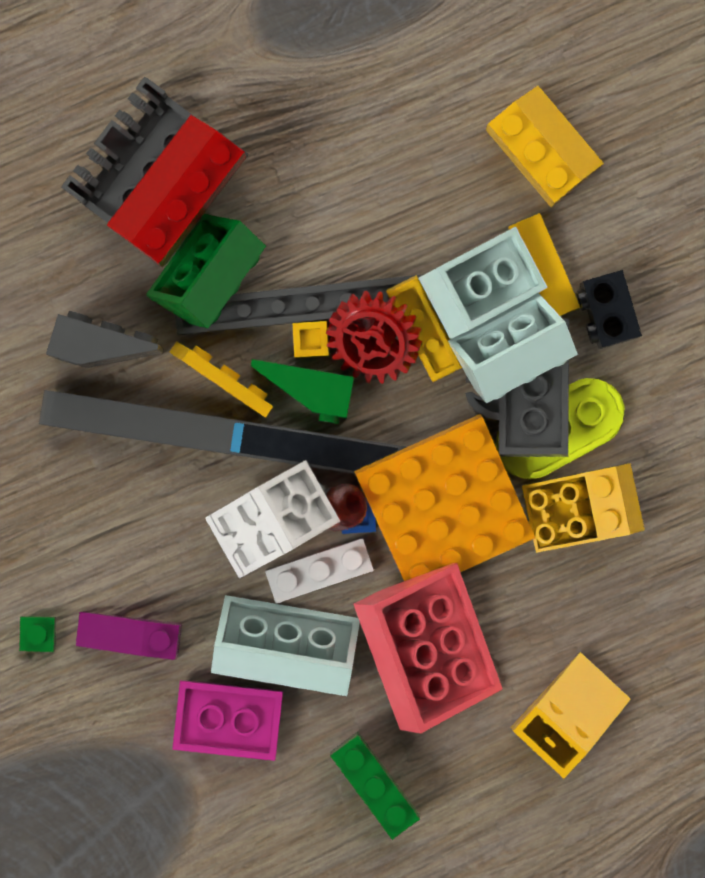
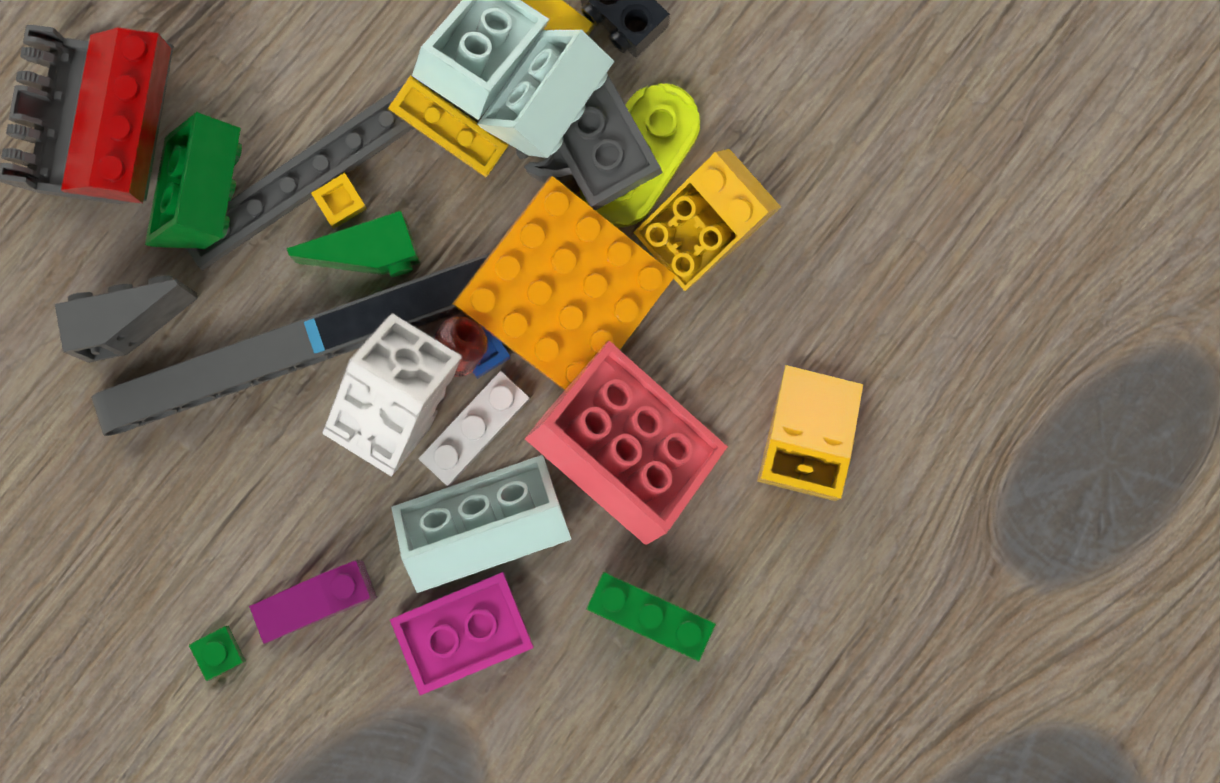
camera: 25 degrees left, 5 degrees down
yellow wing [169,341,273,418] -> none
red gear [326,291,422,384] -> none

